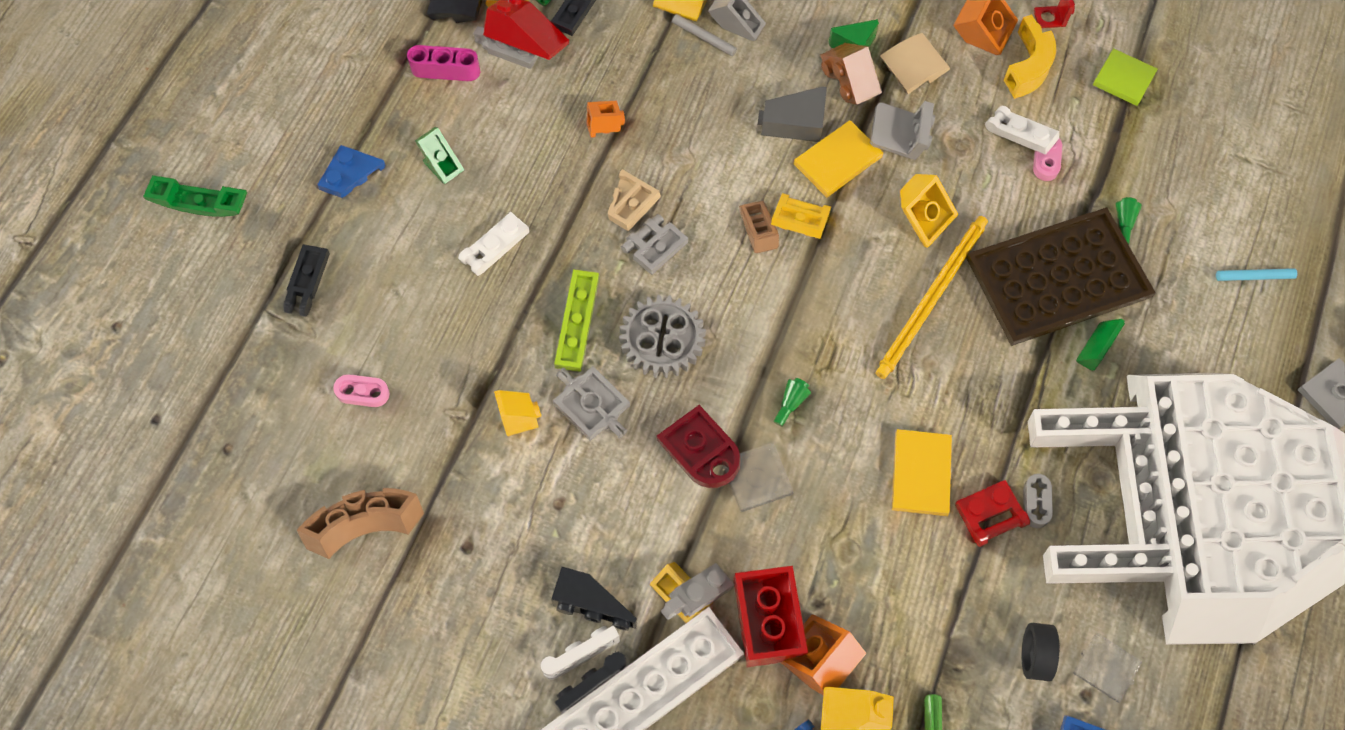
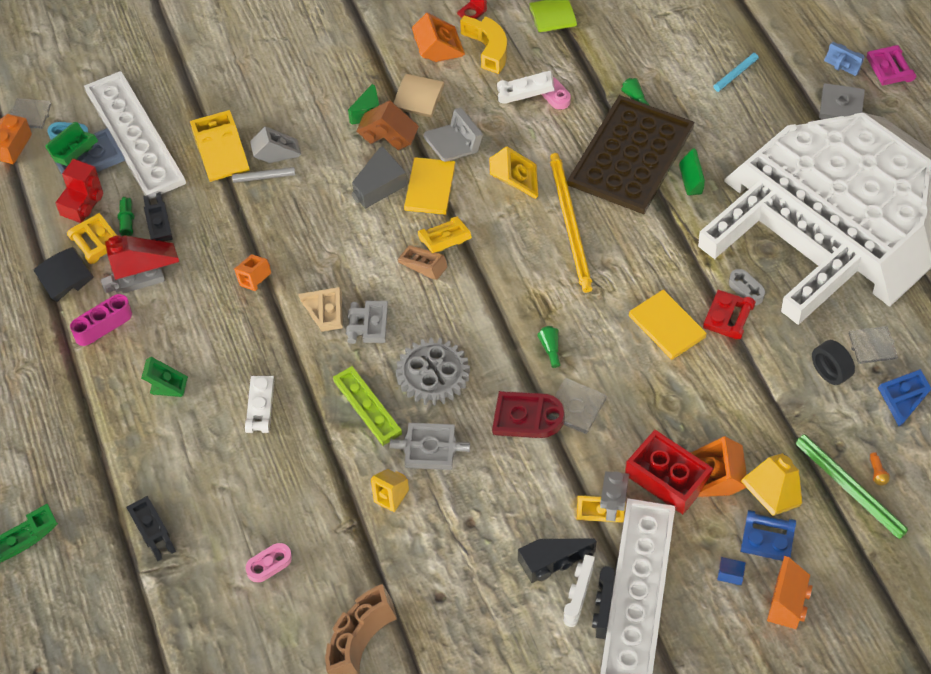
camera: 40 degrees left, 10 degrees down
blue wing [318,145,386,198] -> none

